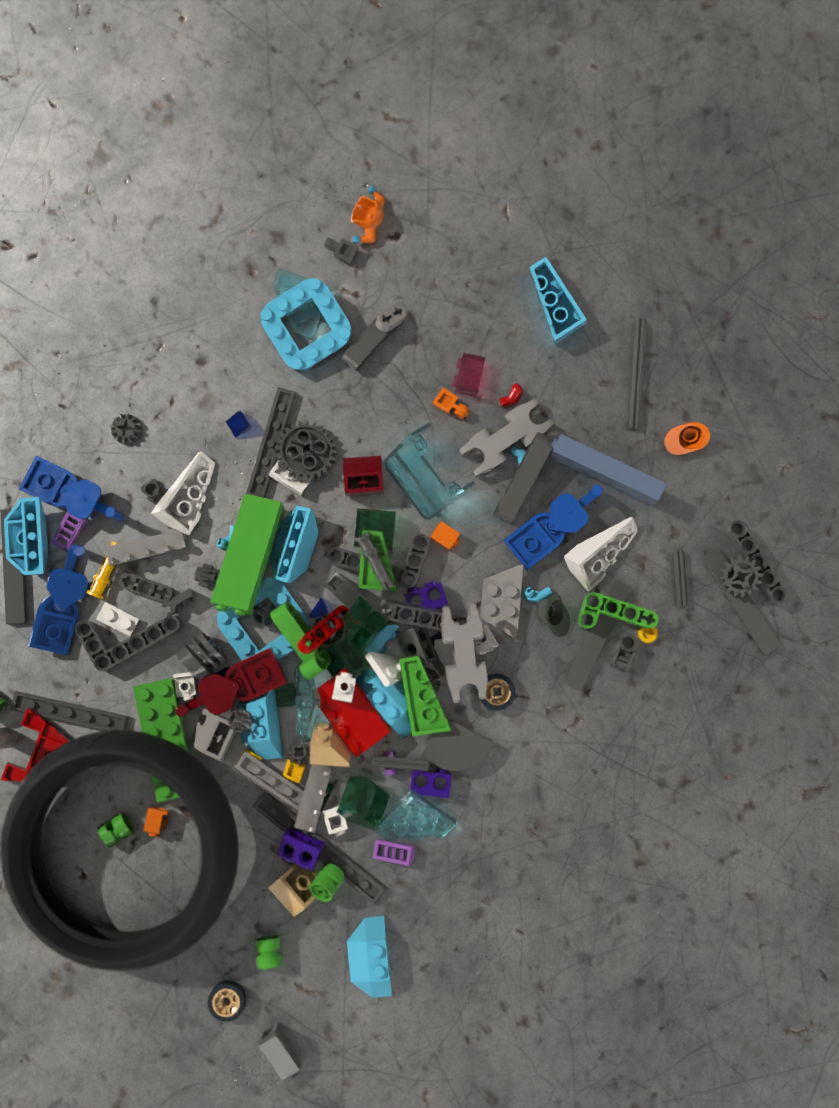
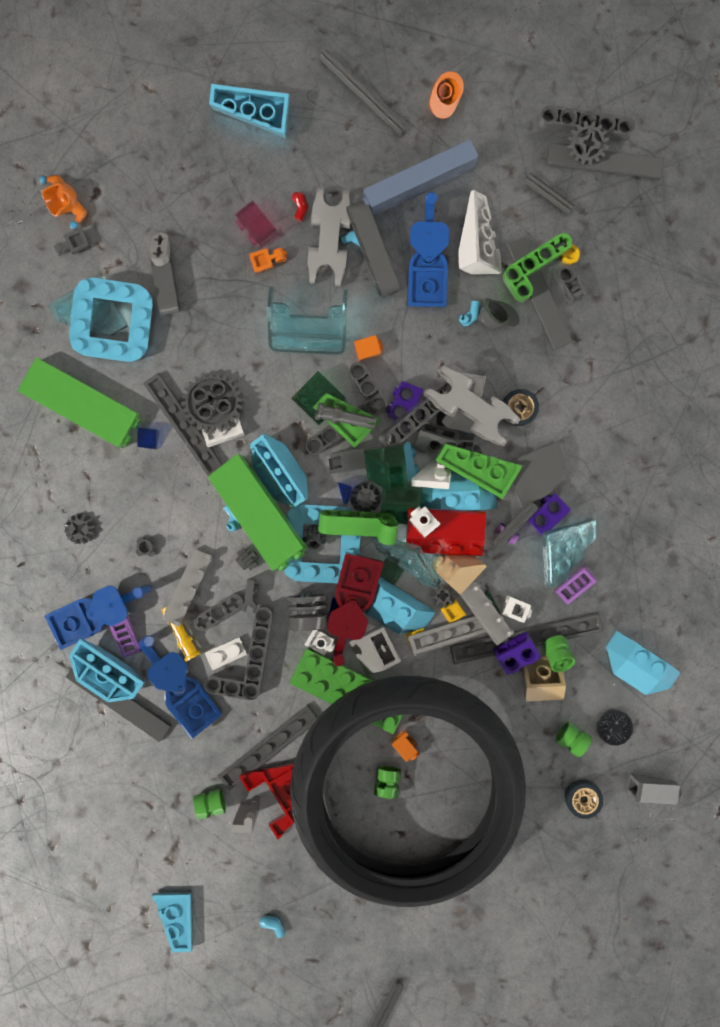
camera: 55 degrees left, 5 degrees up
white wedge [151,451,215,535] -> none
dark grey gear [228,708,253,734] -> none
red beam [297,605,351,655] -> none
clear green slope [336,777,390,831] -> none
dark red slope [343,456,384,496] -> none
light grey wing [480,564,523,638] -> none
none -> bright green brick [17,357,141,448]
none -> black wheel [597,710,633,746]

